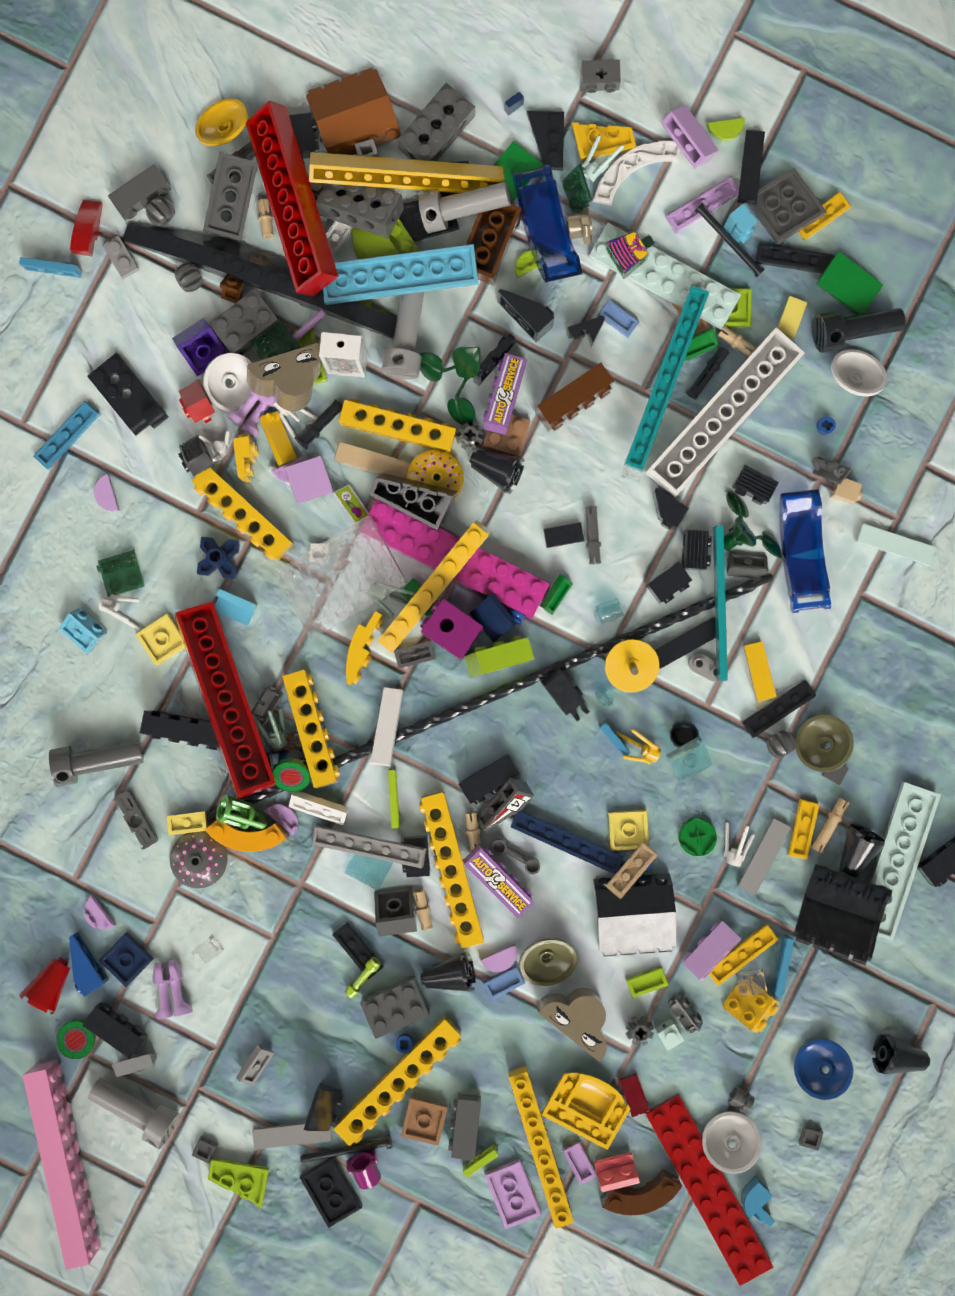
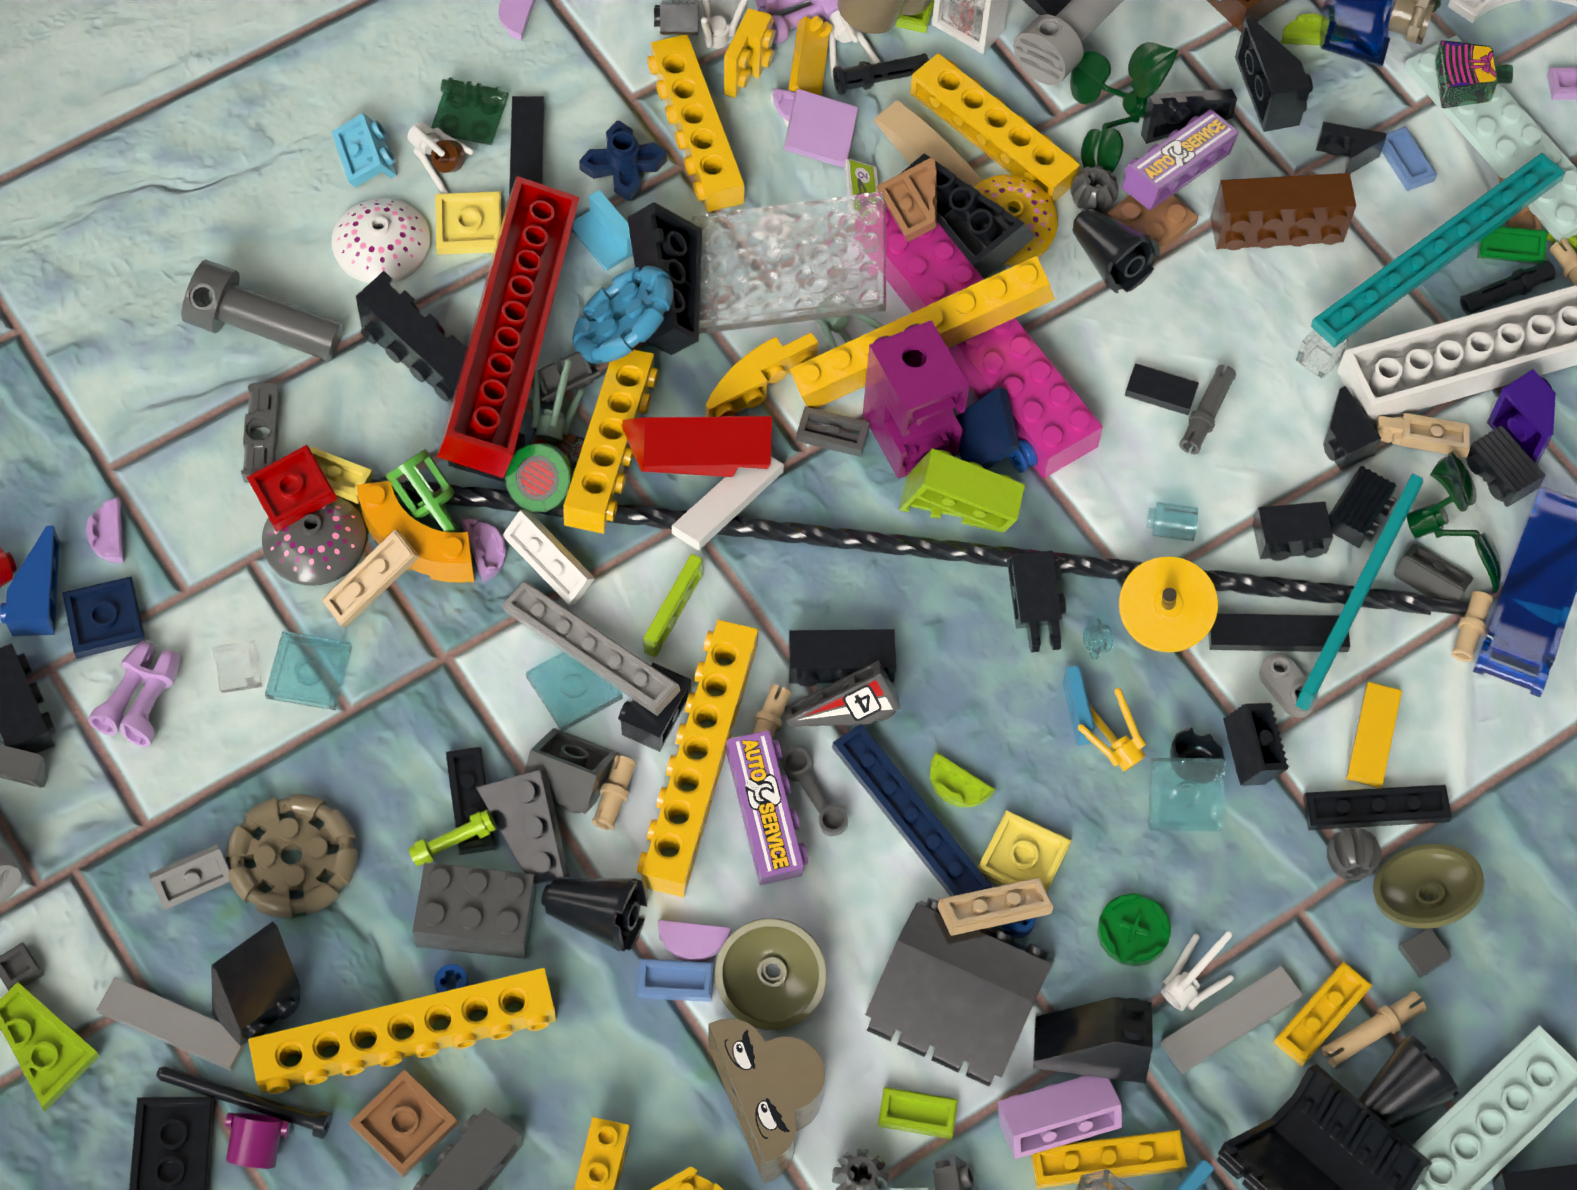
camera: 30 degrees right, 25 degrees down
green tile [539,574,573,615] -> none
none -> dark tan plate [225,794,358,918]
none -> red tile [246,445,338,532]
none -> clear light blue tile [265,631,352,711]
none -> tan tile [322,530,420,627]
none -> white dish [332,198,431,283]
none -> reddish brown tile [431,140,465,173]
none -> wing [476,770,570,885]
none -> black tile [509,96,544,196]
none -> dark azure plate [572,266,673,364]
none -> red slope [621,416,772,477]
none -> black wedge [627,202,702,356]
none -> medium nougat wing [877,157,937,242]
none -> lime tile [930,752,995,807]
none -> black slope [1033,997,1153,1084]
none -> black brick [1223,703,1289,786]
none -> tan hinge [1374,413,1470,458]
none -> tan pin [1452,591,1493,662]
none -> dark purple slope [1487,369,1556,465]

